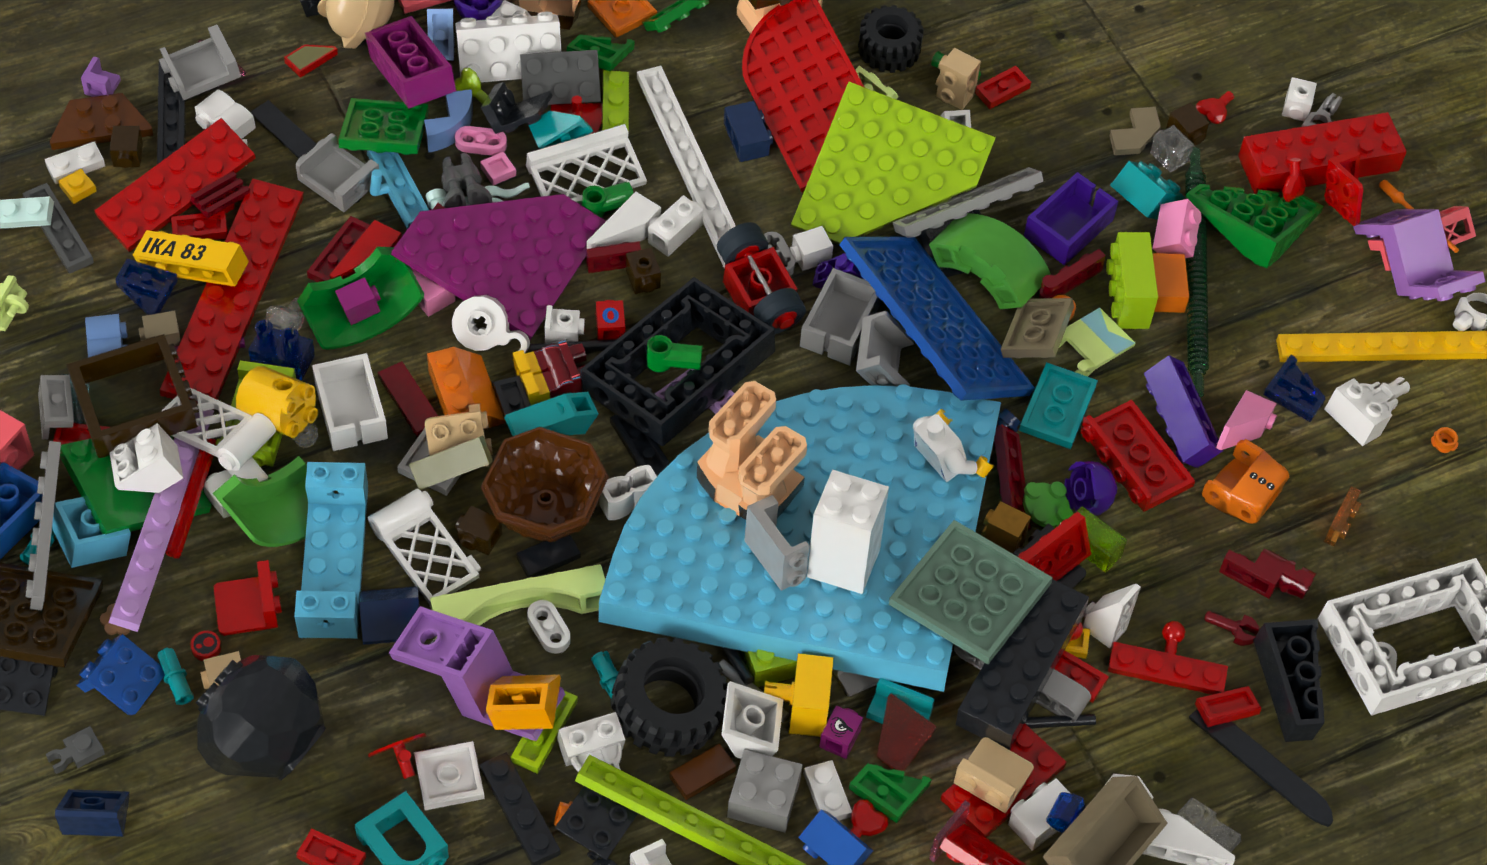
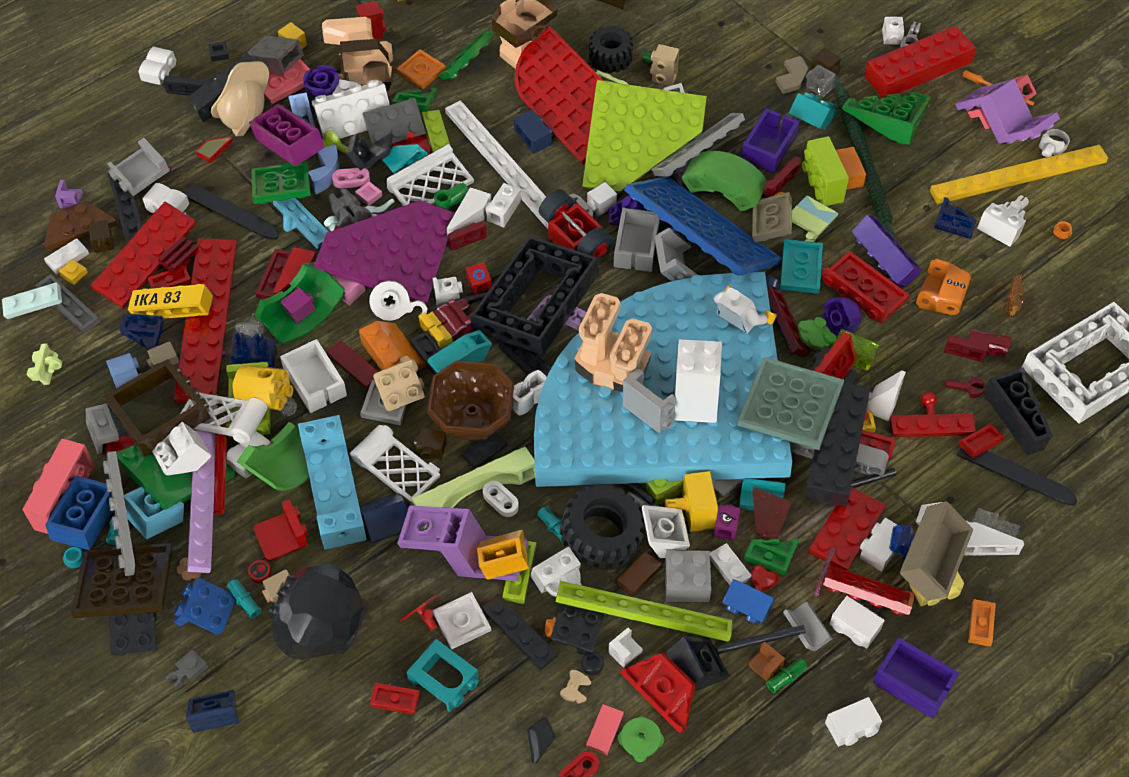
camera: 10 degrees left, 0 degrees up
light grey panel [296,133,379,212] -> none
tile [409,436,494,490] -> none
dark brown brick [626,248,661,294] -> none
green piece [647,335,703,372] -> none
tan bracket [954,737,1034,813] -> none
red plate [975,66,1031,109] -> none
pearl gold brick [981,501,1031,554] -> none
bright pink brick [1152,199,1201,258] -> none
red rock [1196,91,1234,124] -> none
bright pink slope [1216,390,1277,450] -> none
red rock [1282,158,1306,202] -> none
red bracket [1324,149,1363,226] -> none

